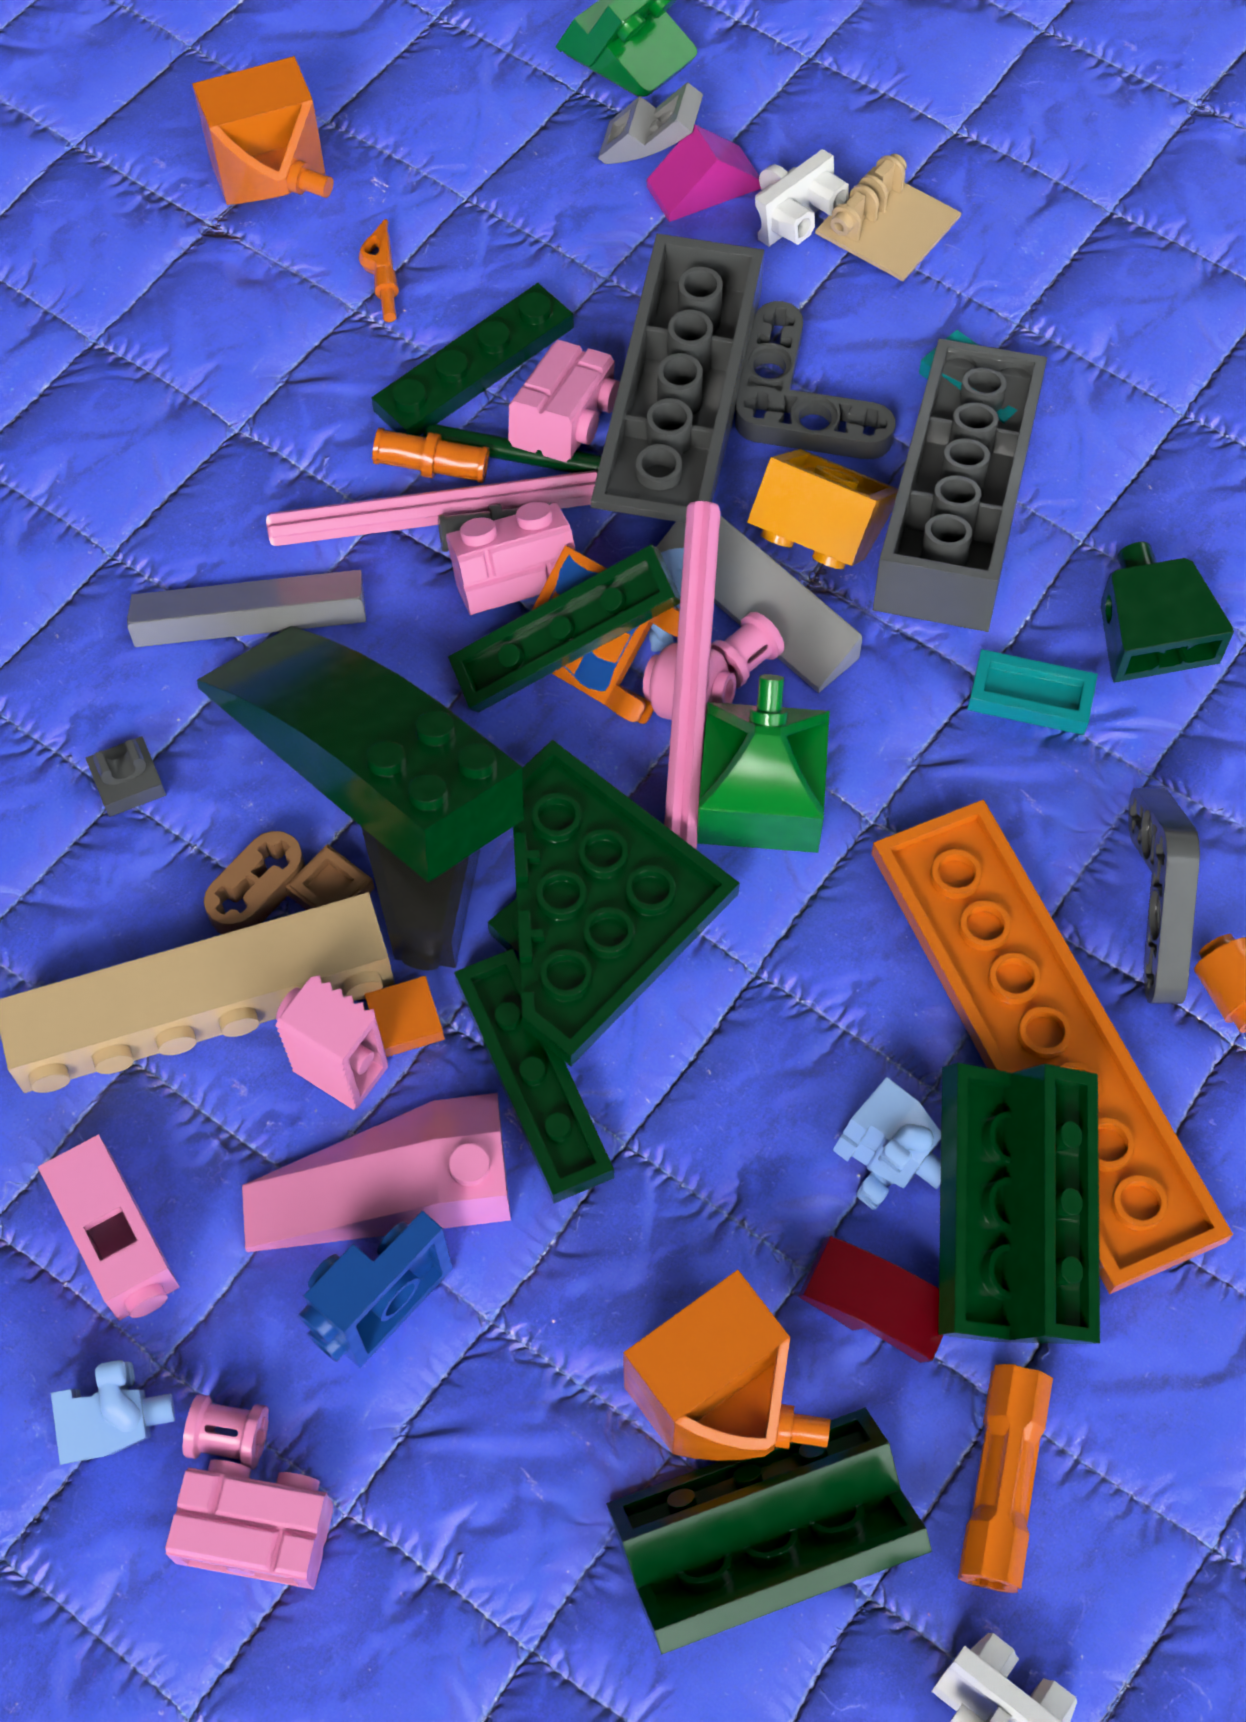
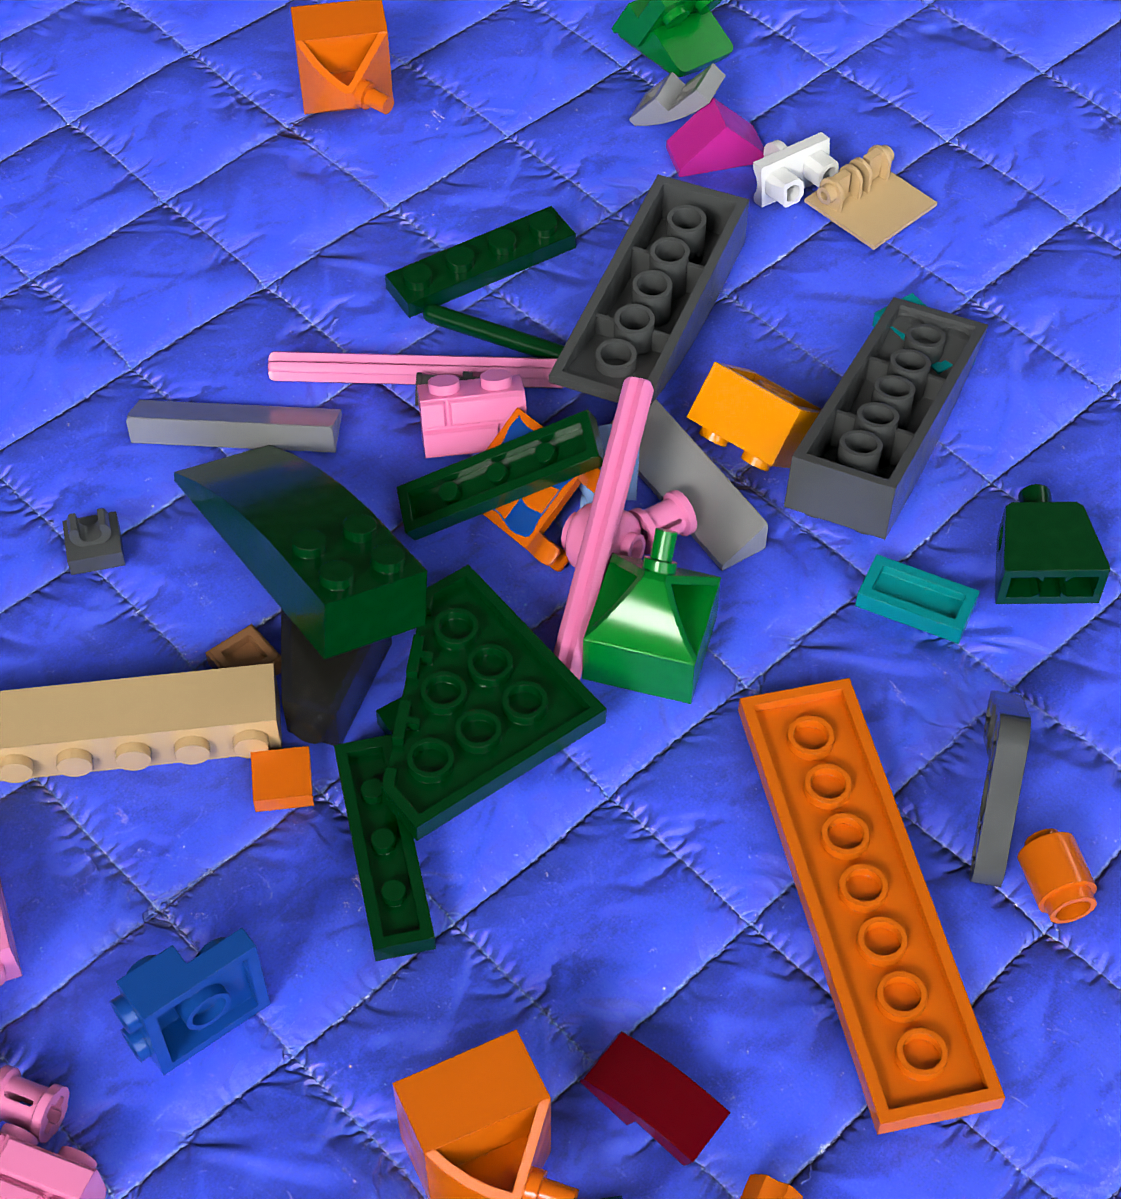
camera: 10 degrees right, 10 degrees down
medium nougat beam [204,831,306,934] -> none
bright pink wedge [242,1093,511,1252] -> none
bright pink brick [275,975,388,1110] -> none
orange hand [358,219,399,322] -> none
orange pin [372,427,490,483] -> none
bright pink brick [508,339,620,463] -> none
dark grey beam [735,301,896,459] -> none
light blue piece [833,1077,941,1210] -> none
dark green slope [938,1062,1100,1344] -> none

